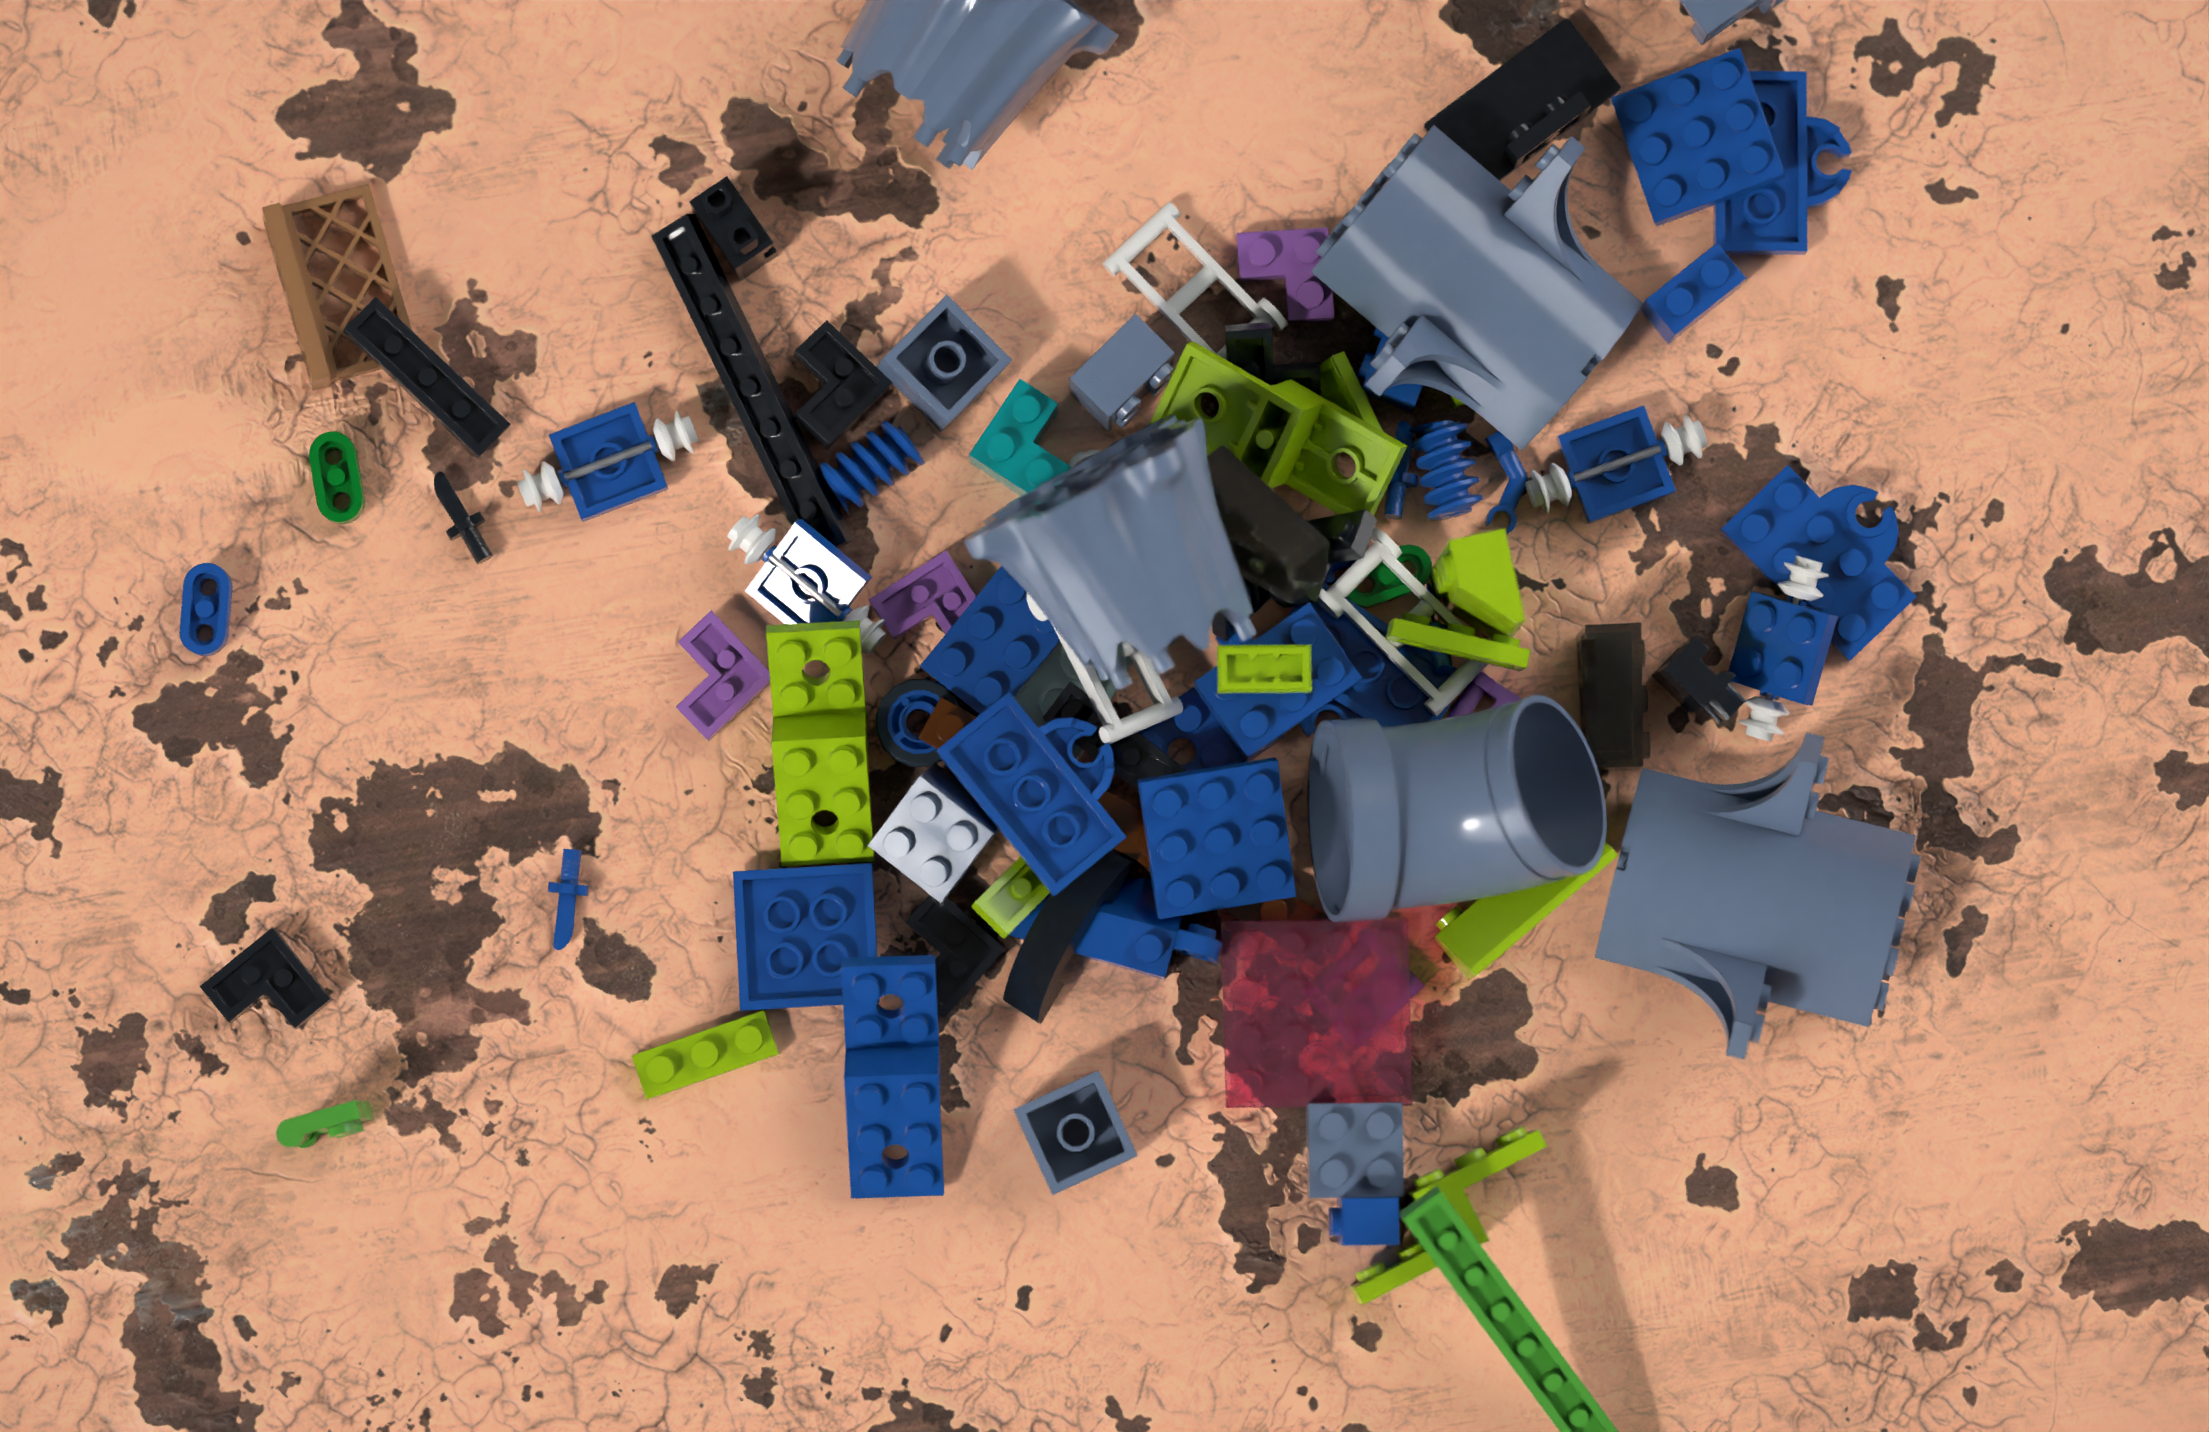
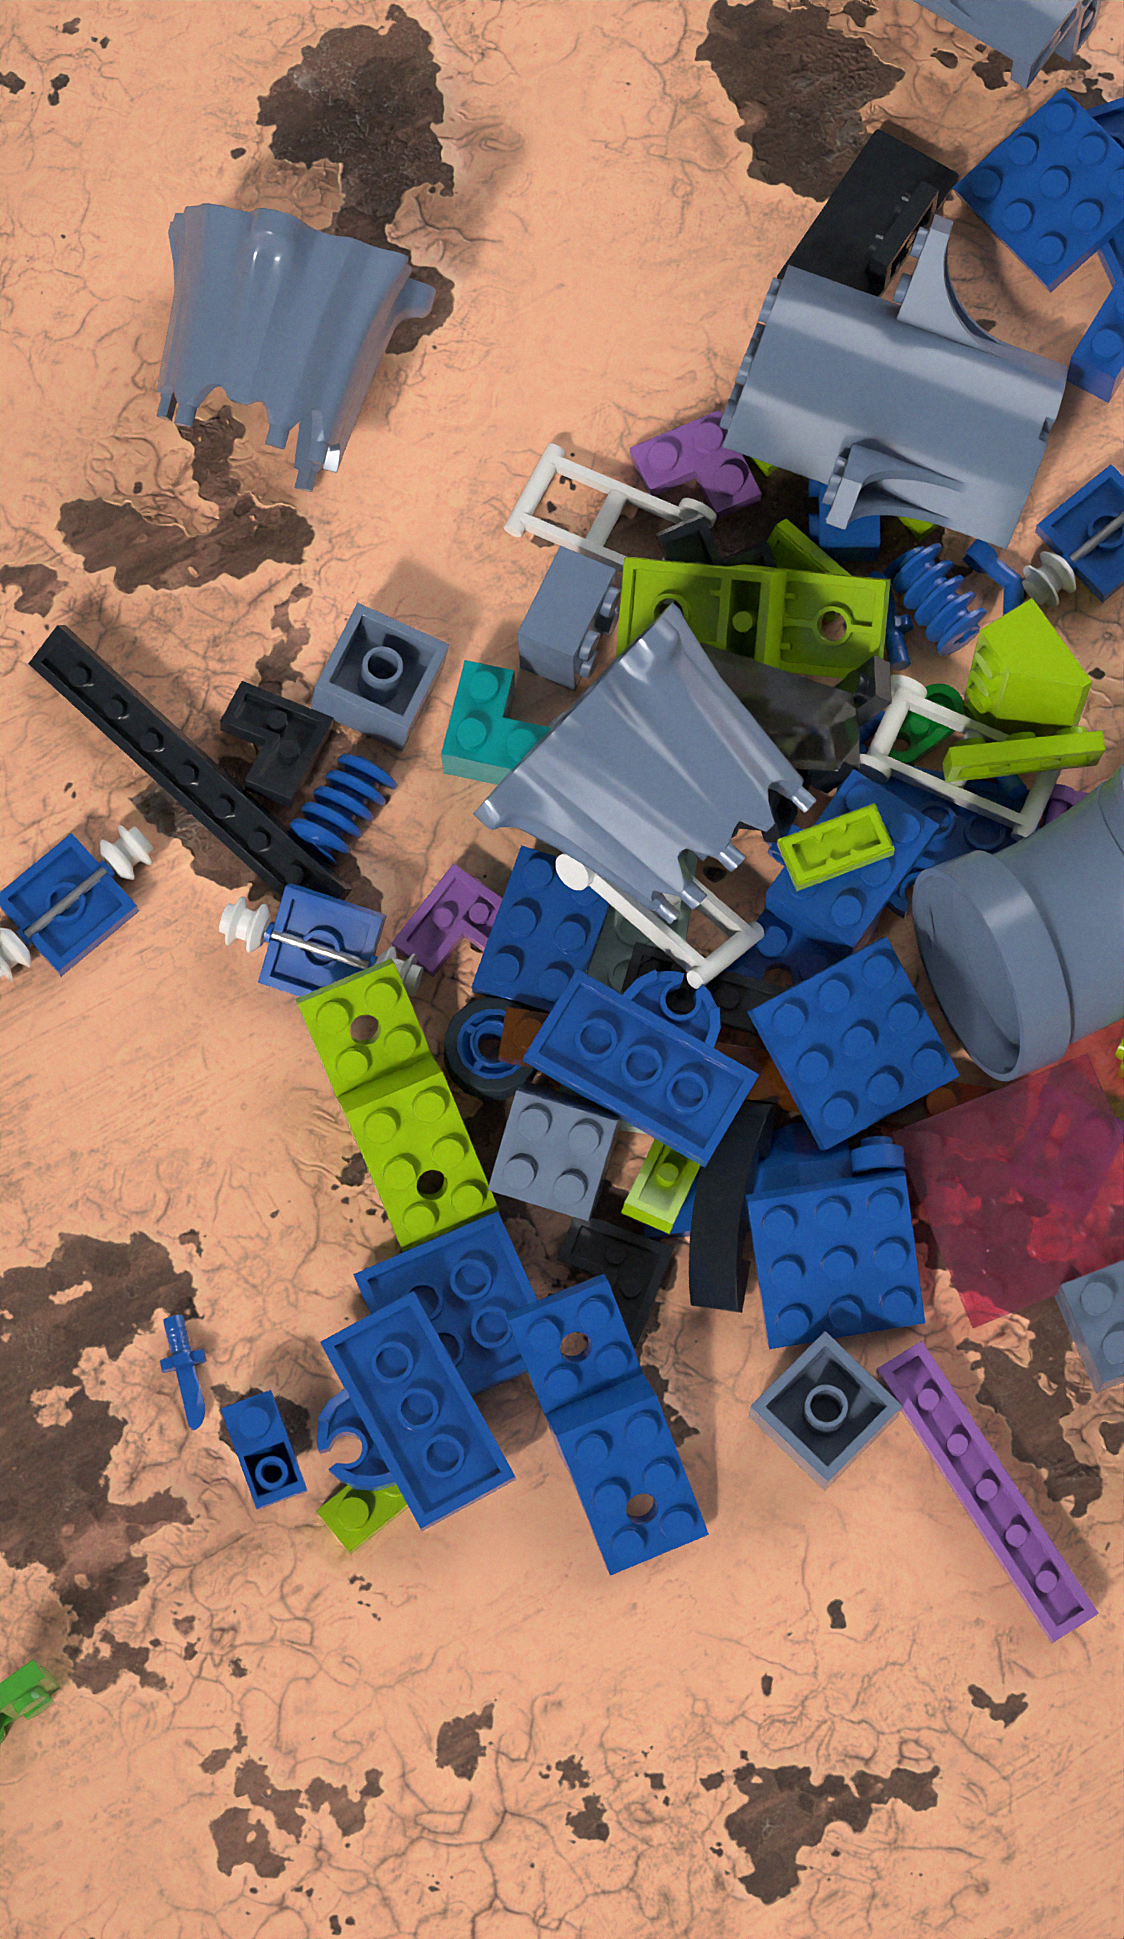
camera: 15 degrees left, 10 degrees down
medium lavender plate [676,610,770,741] -> none
black hips [689,176,779,281] -> none
none -> blue slope [221,1390,308,1510]
none -> blue plate [317,1291,516,1531]
none -> blue plate [745,1169,925,1350]
none -> medium lavender plate [876,1341,1099,1644]

